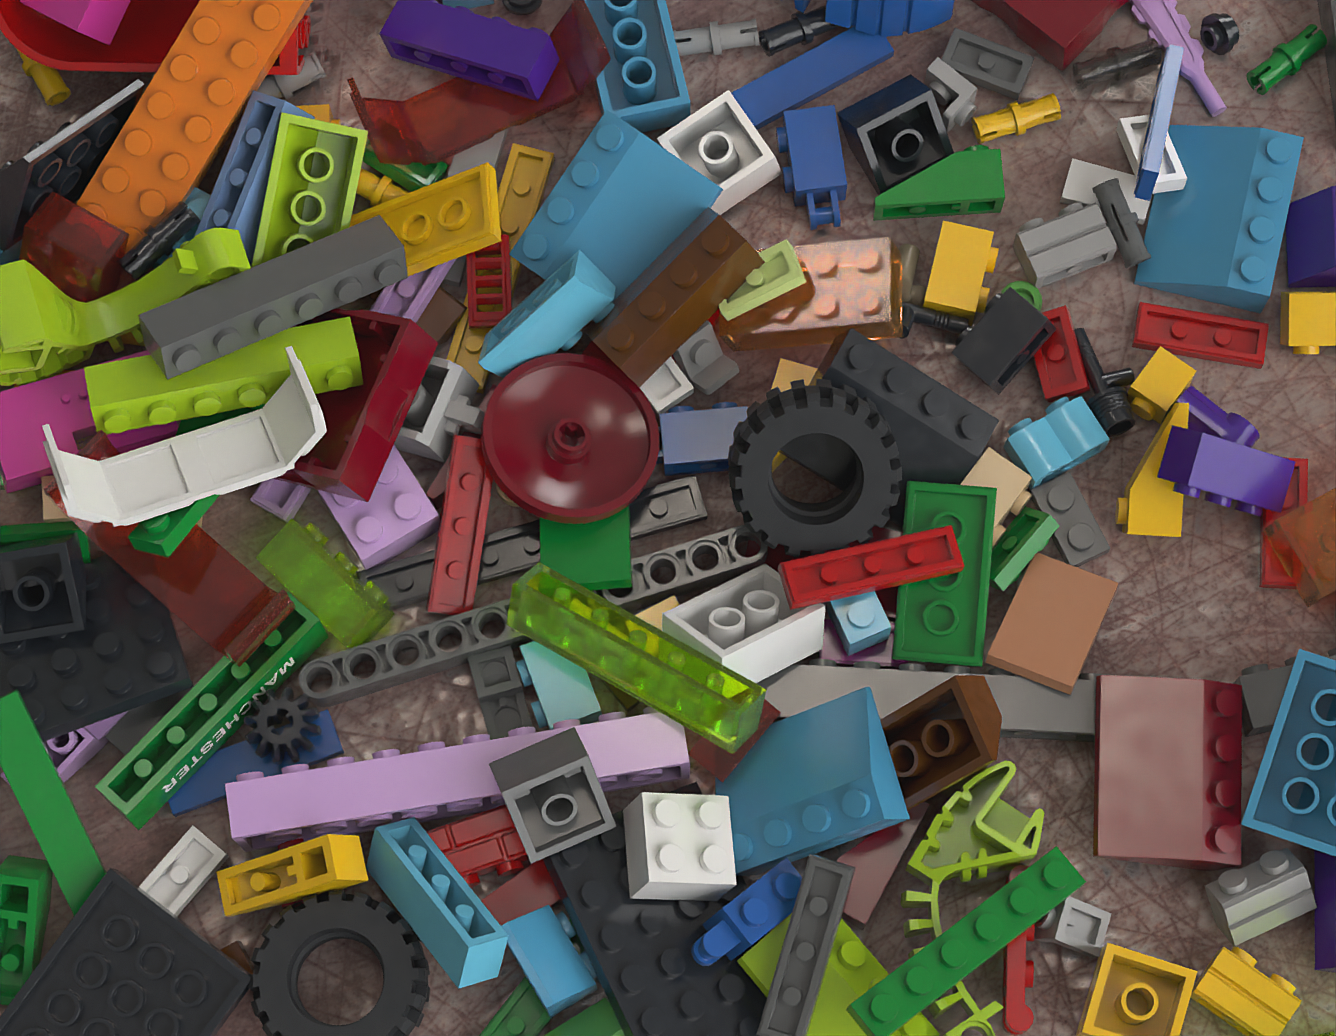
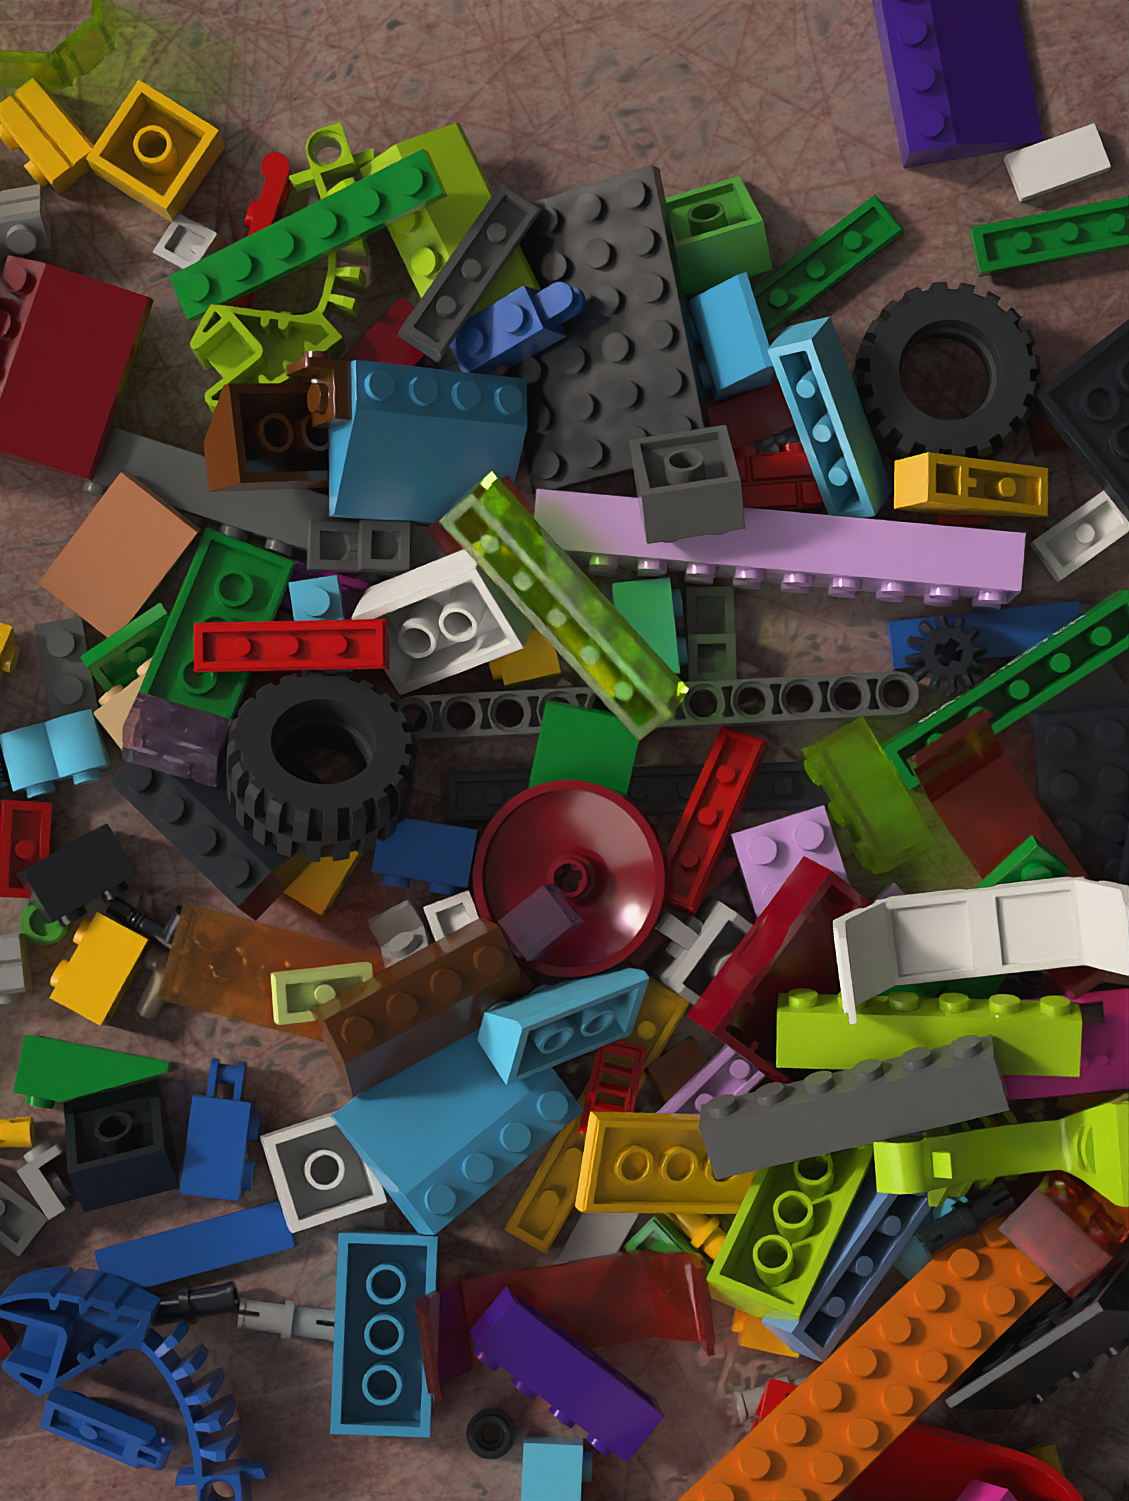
camera: 165 degrees left, 10 degrees up
white brick [623,792,737,901] -> none
none -> clear purple brick [122,692,233,787]
none -> reddish brown bracket [286,351,352,429]
none -> dark grey slope [307,520,410,572]
none -> clear purple brick [498,883,584,961]

